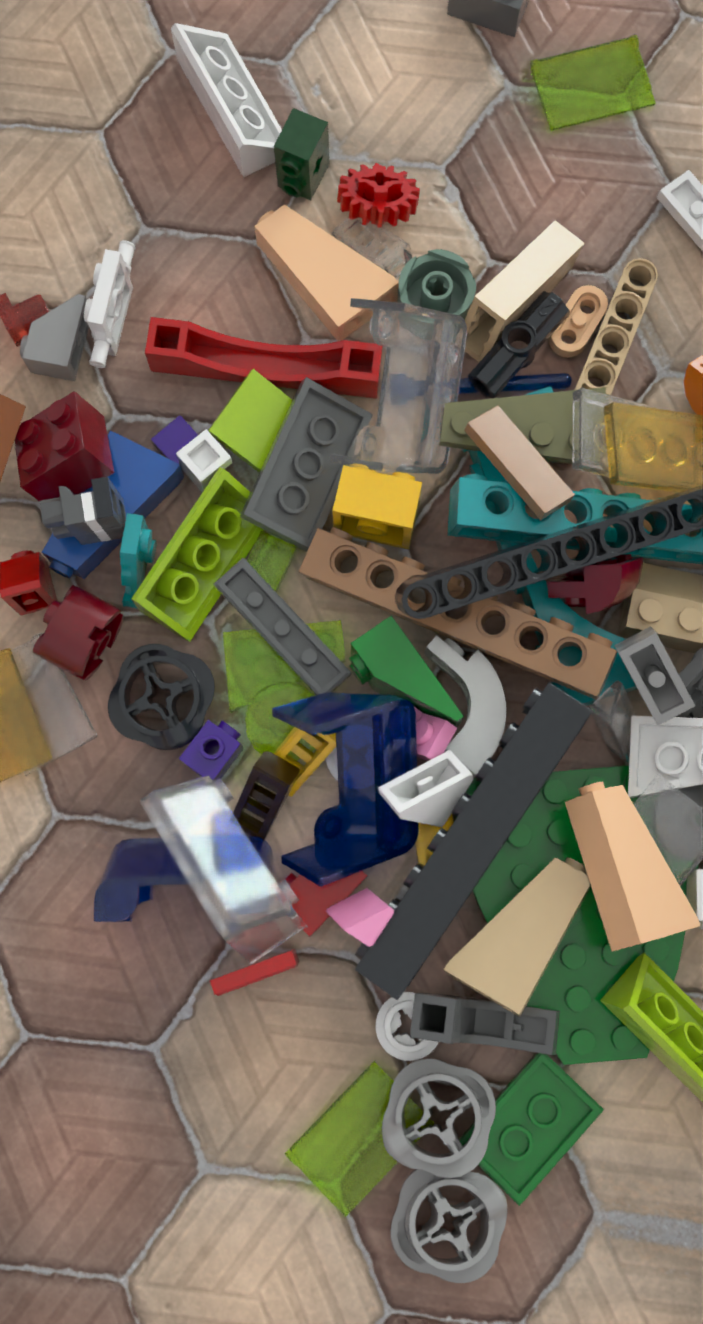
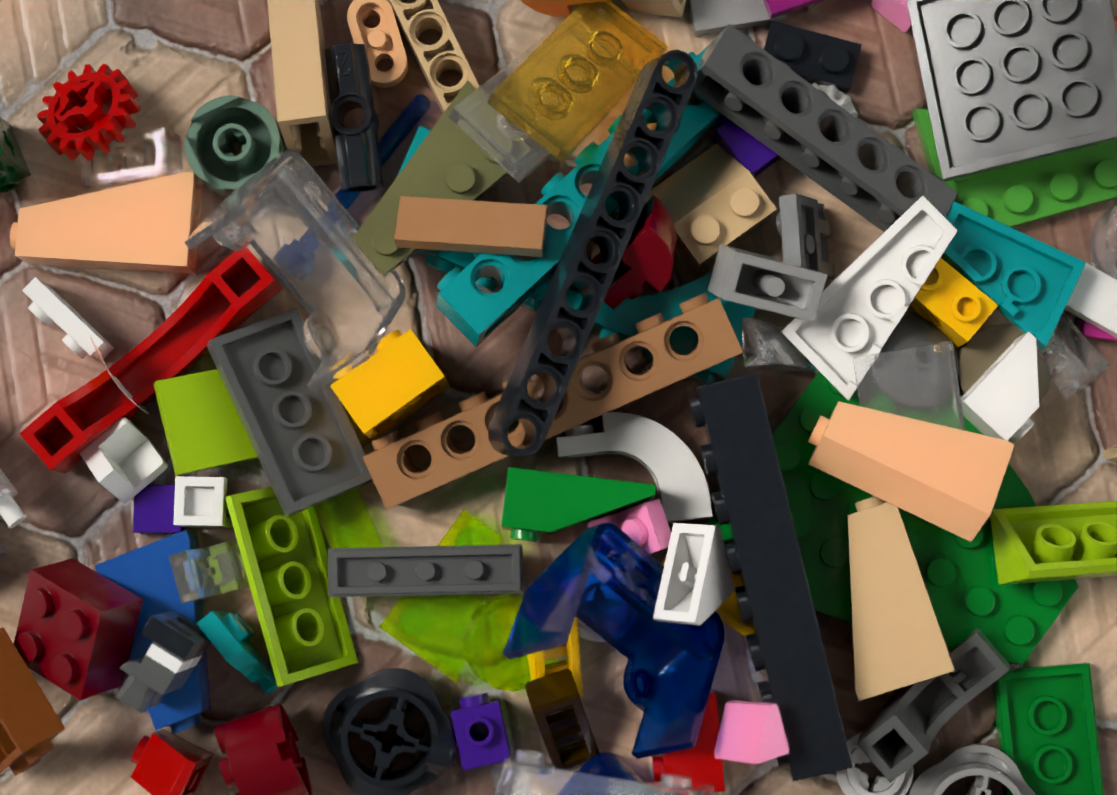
camera: 50 degrees left, 5 degrees up
none -> white plate [22,277,115,361]
none -> white panel [79,417,168,504]
none -> white sticker [91,338,149,414]
none -> clear slope [168,540,250,604]

